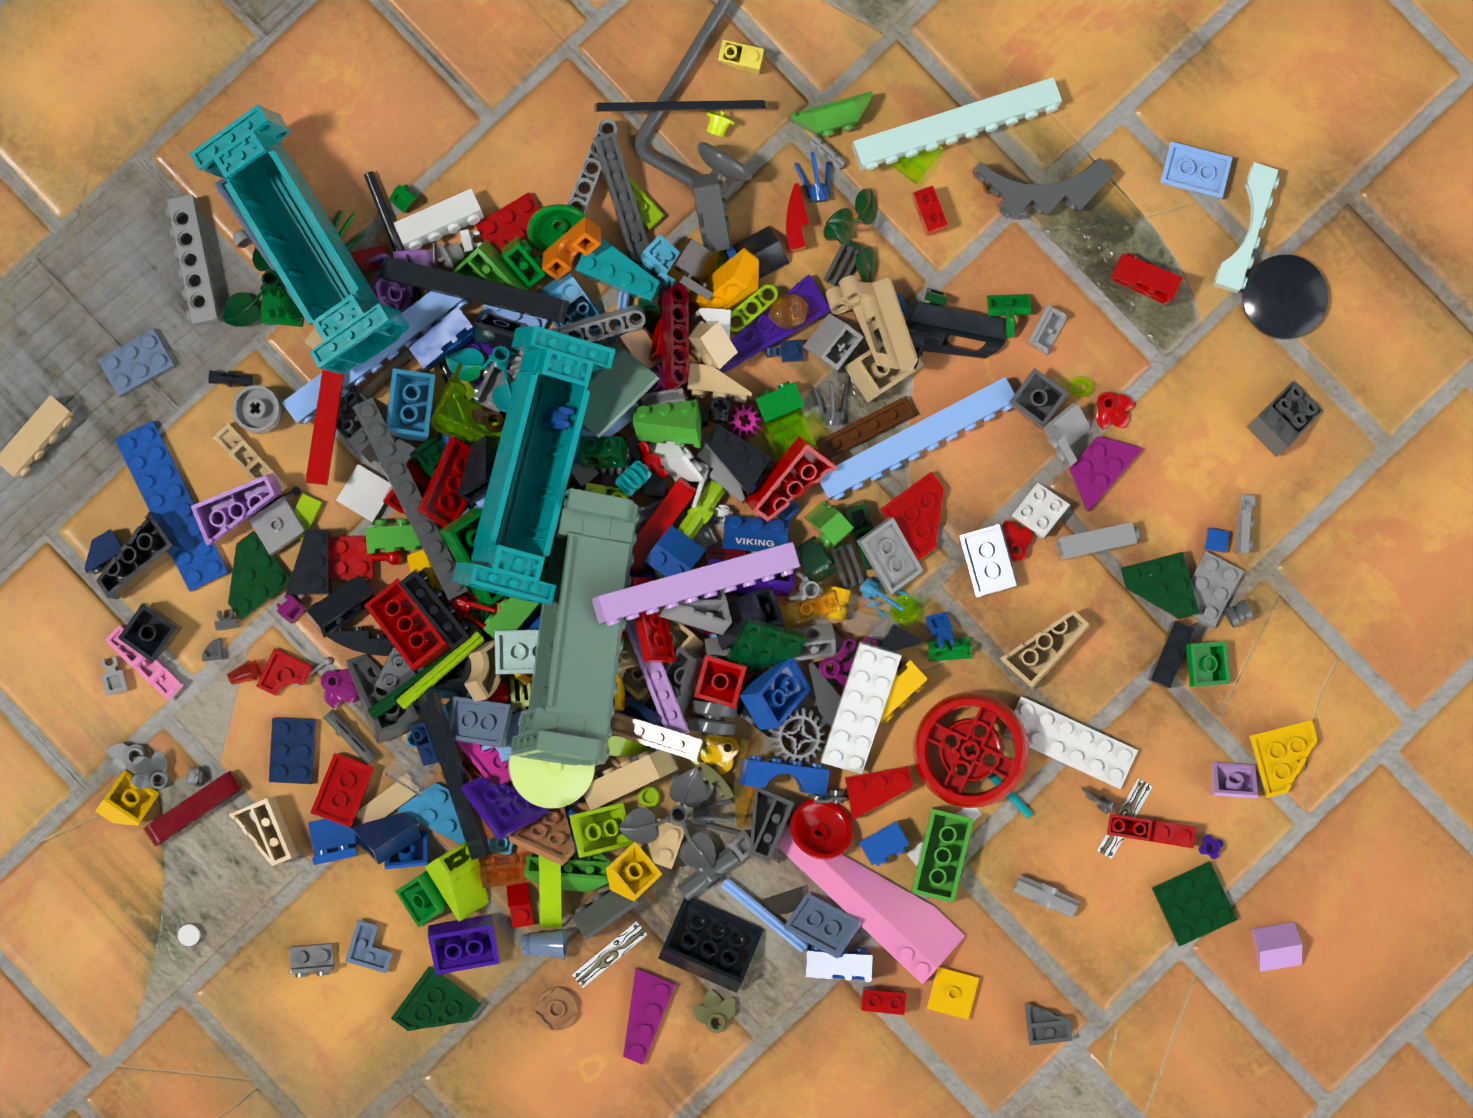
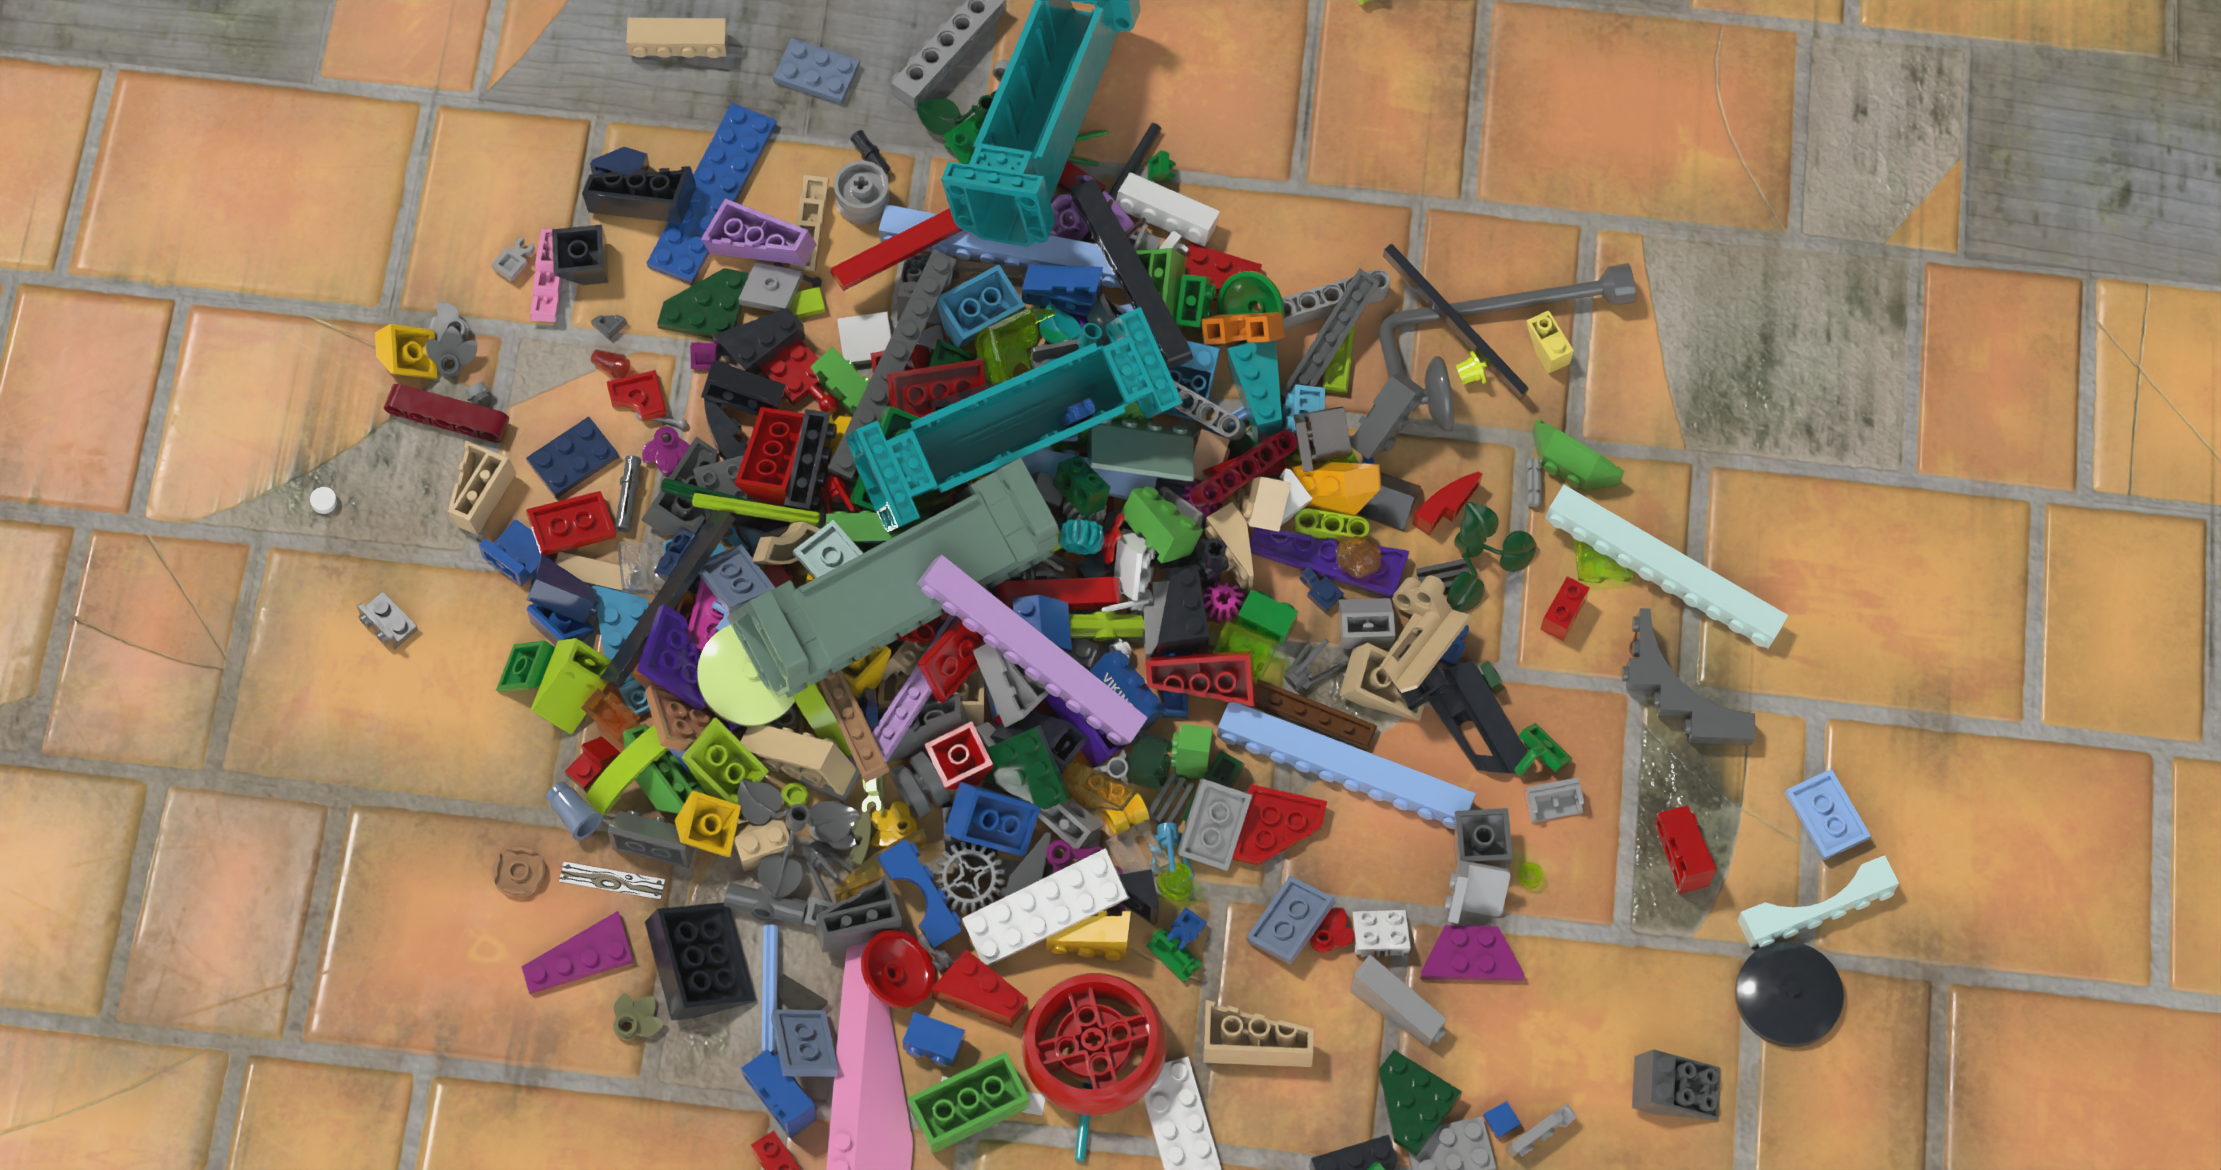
camera: 50 degrees right, 20 degrees down
dark grey tile [214,609,240,631] -> none
sand blue plate [345,919,393,974] -> none
dark green plate [391,966,481,1031] -> none
dark purple slope [428,914,500,975] -> none
blue plant [795,151,831,203] -> none
red plate [1095,392,1135,430] -> none

